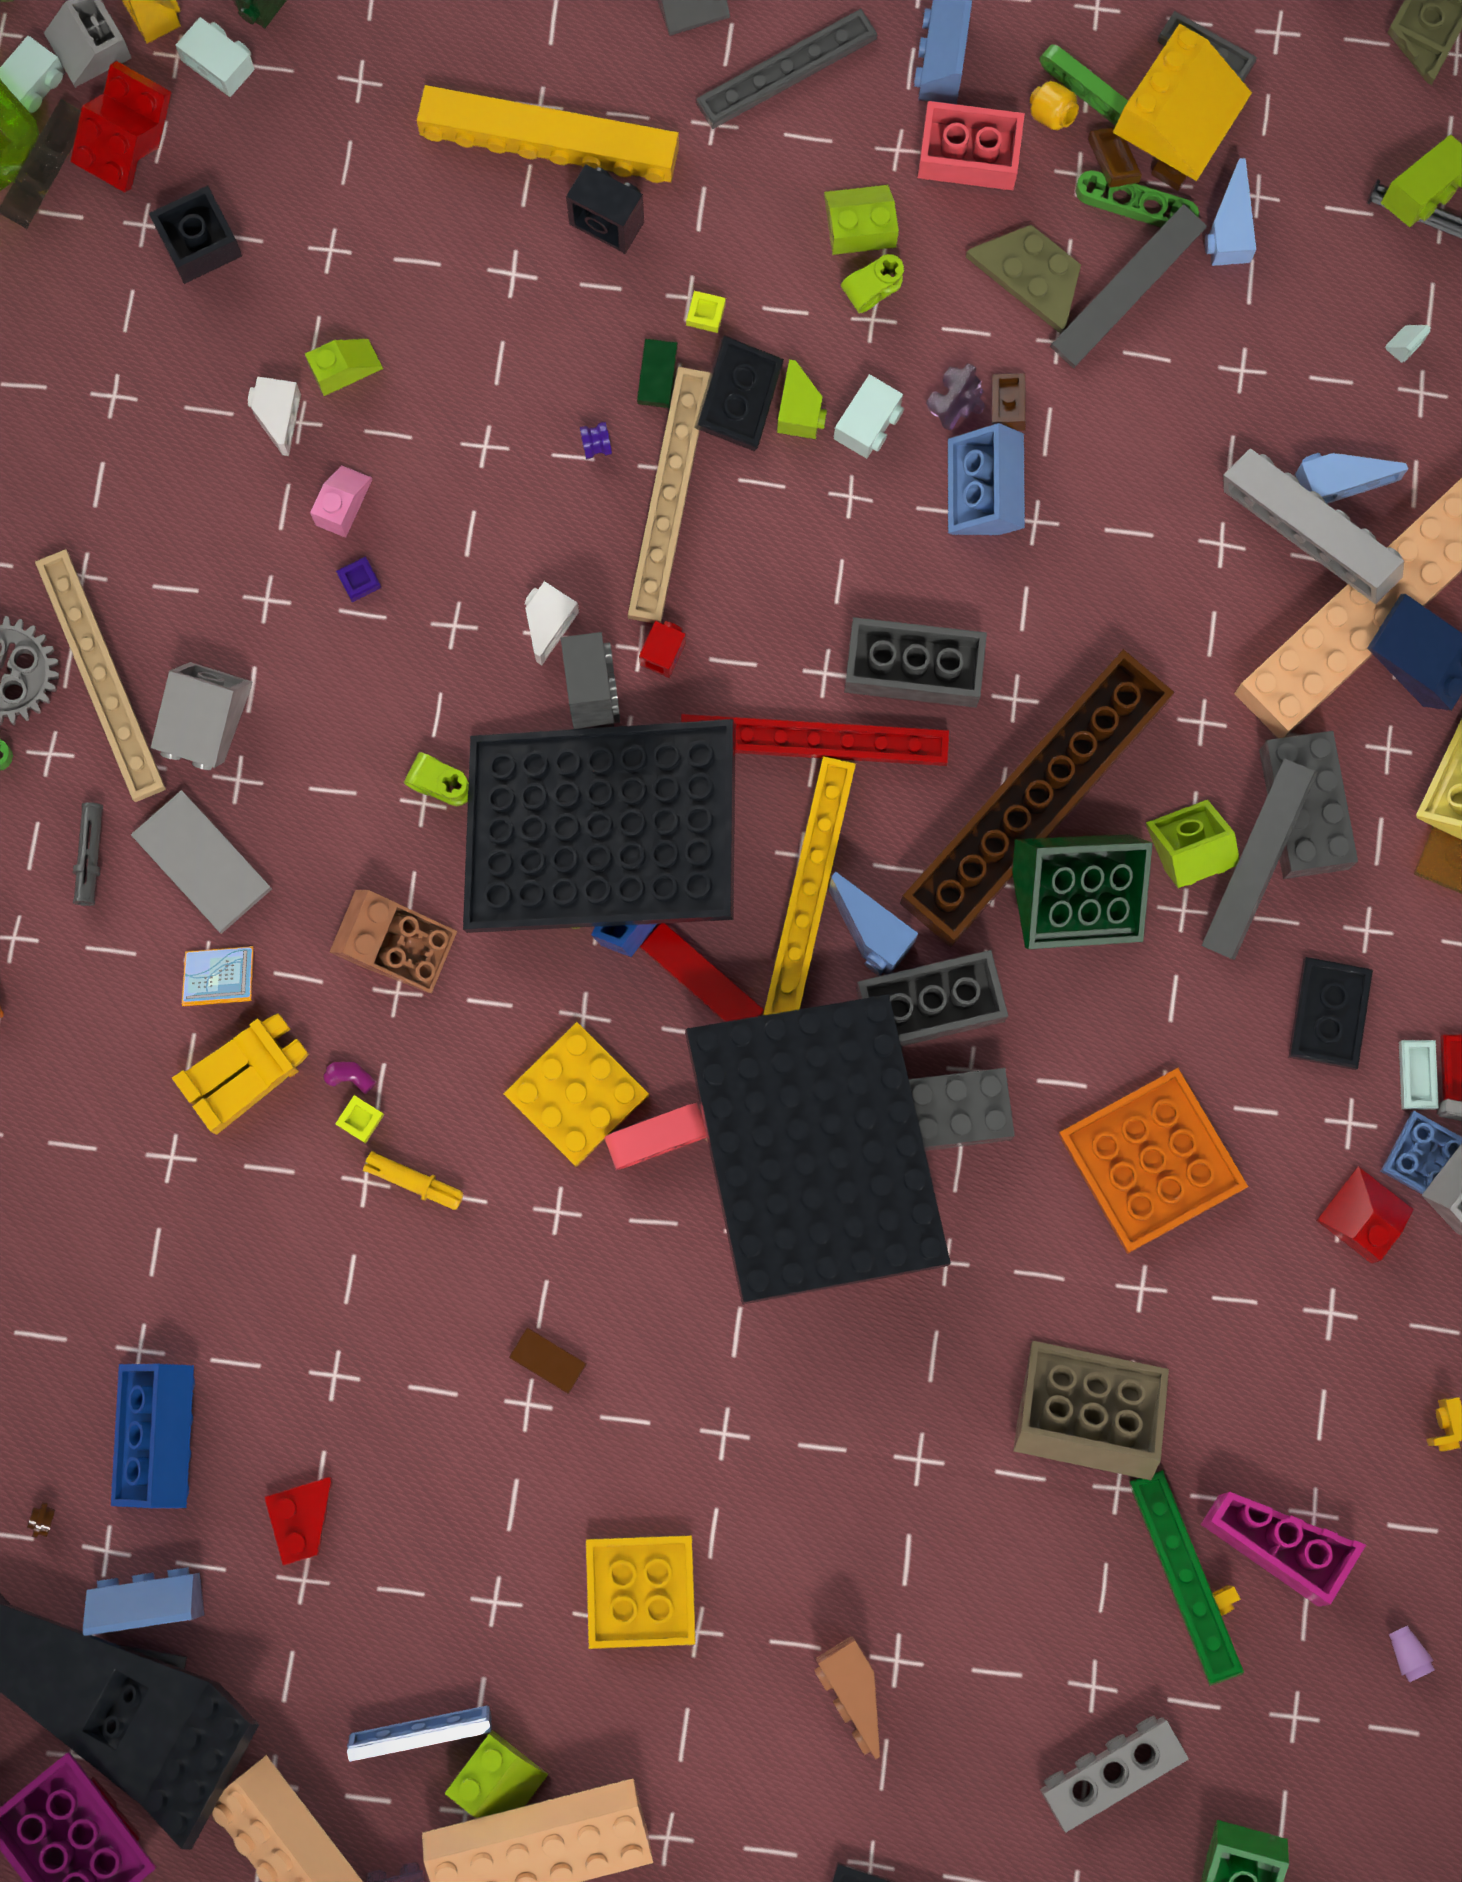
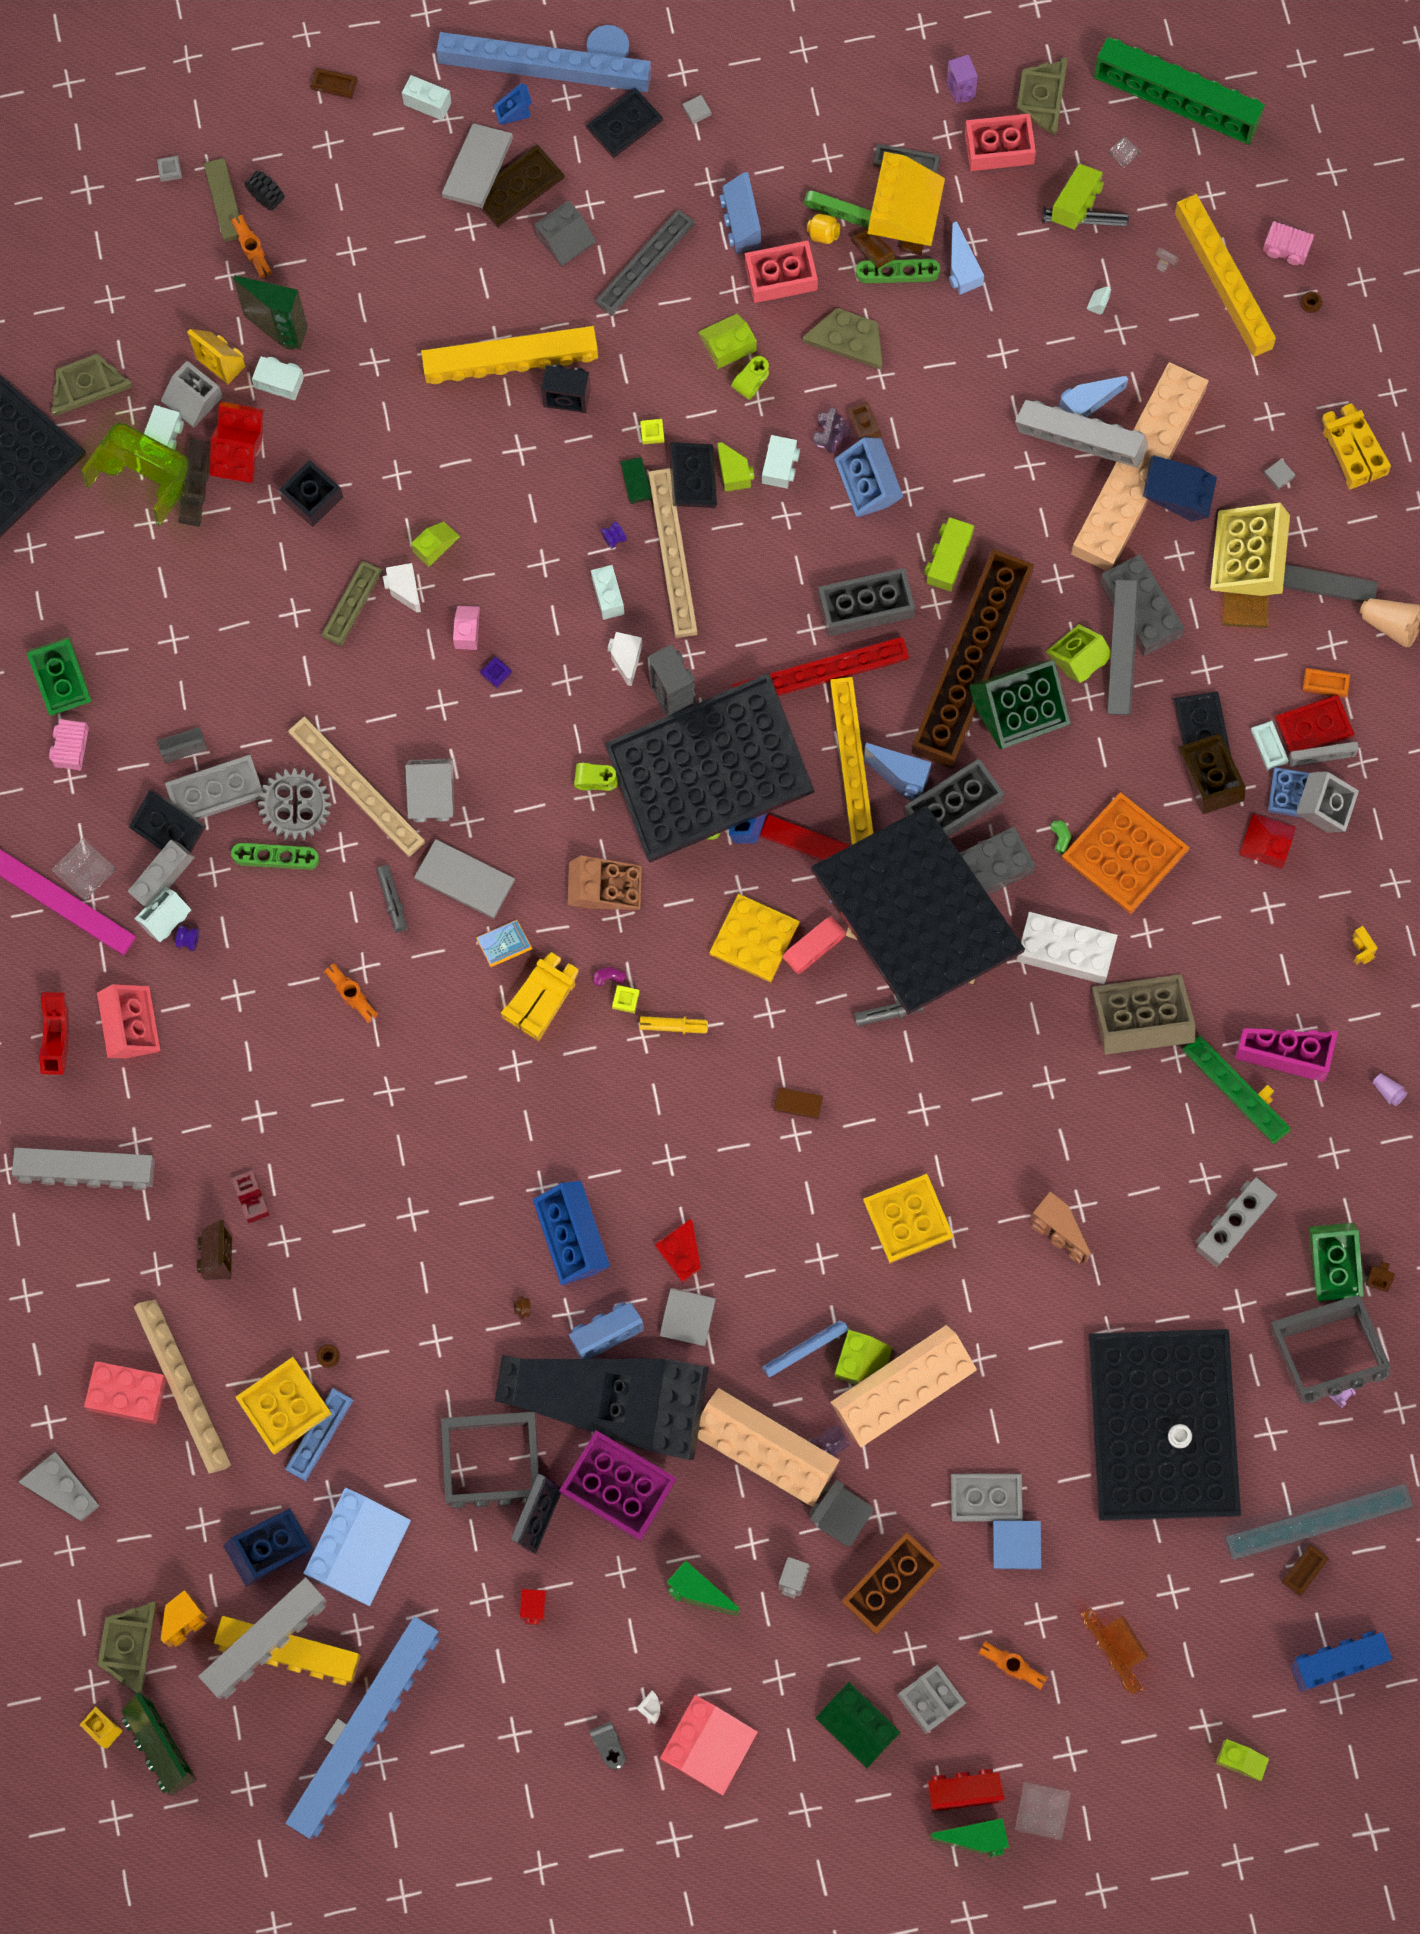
camera: 15 degrees left, 5 degrees down
red brick [639,621,686,678] -> none
dark grey tile [1050,204,1207,369] -> none
none -> olive tile [321,561,382,647]
none -> light aqua brick [591,565,624,620]
none -> light grey slope [660,1288,716,1346]
none -> dark grey pin [854,1001,924,1027]
none -> lime brick [924,517,974,592]
none -> coral brick [965,114,1036,171]
none -> white brick [1016,912,1118,984]
none -> bright green arm [1051,820,1071,854]
none -> dark brown slope [1178,733,1246,815]

